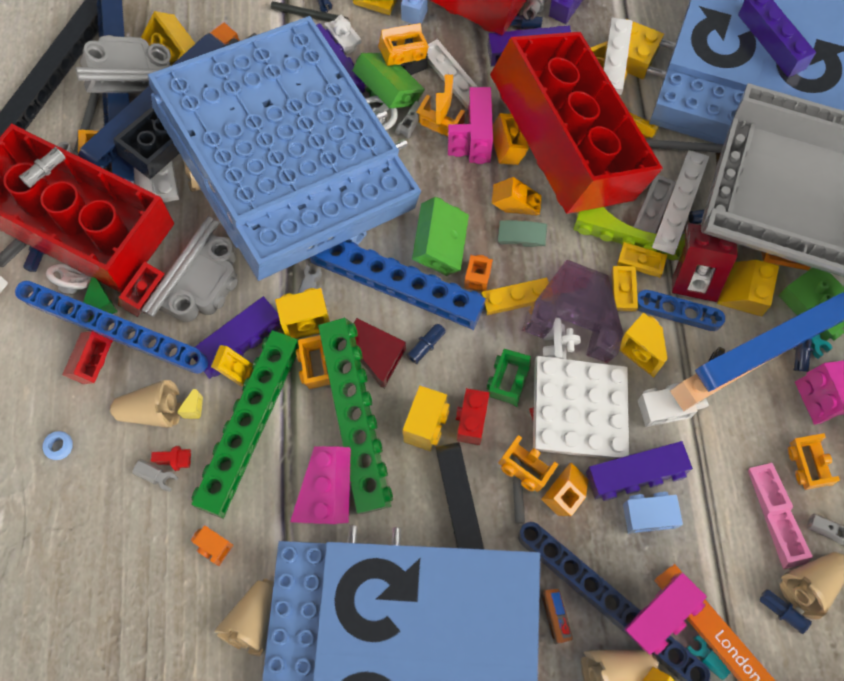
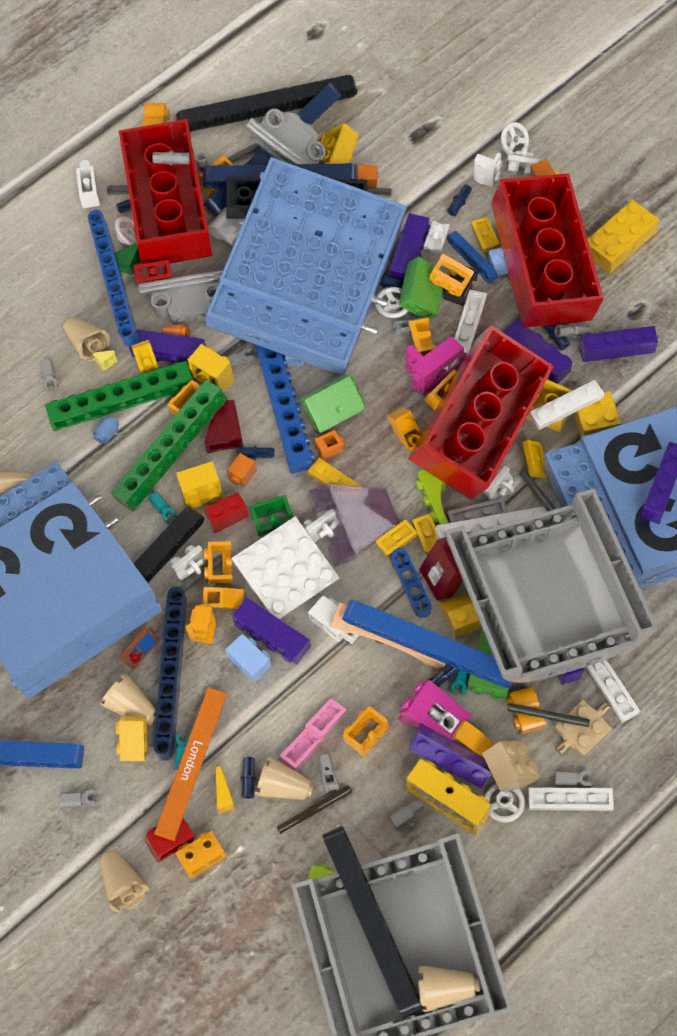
camera: 55 degrees right, 5 degrees down
light blue piece [42,431,73,460] -> none
red brick [62,331,113,384] -> none
red piece [151,446,191,471] -> none
orange brick [191,525,234,566] -> none
pearl dark grey bar [271,1,349,22] -> none
dark pink wedge [290,446,351,524] -> none
light orange slope [436,75,453,124] -> none
sand green slope [498,220,547,247] -> none
yellow slope [617,313,667,378] -> none
dark pink wedge [624,572,707,655] -> none
none -> medium blue brick [93,416,119,443]
none -> teal bar [148,491,177,524]
none -> orange cone [162,324,190,337]
none -> white hips [170,545,207,581]
none -> light orange window [186,604,217,644]
none -> yellow slope [216,766,235,814]
none -> orange brick [227,453,257,487]
none -> blue beam [447,231,498,283]

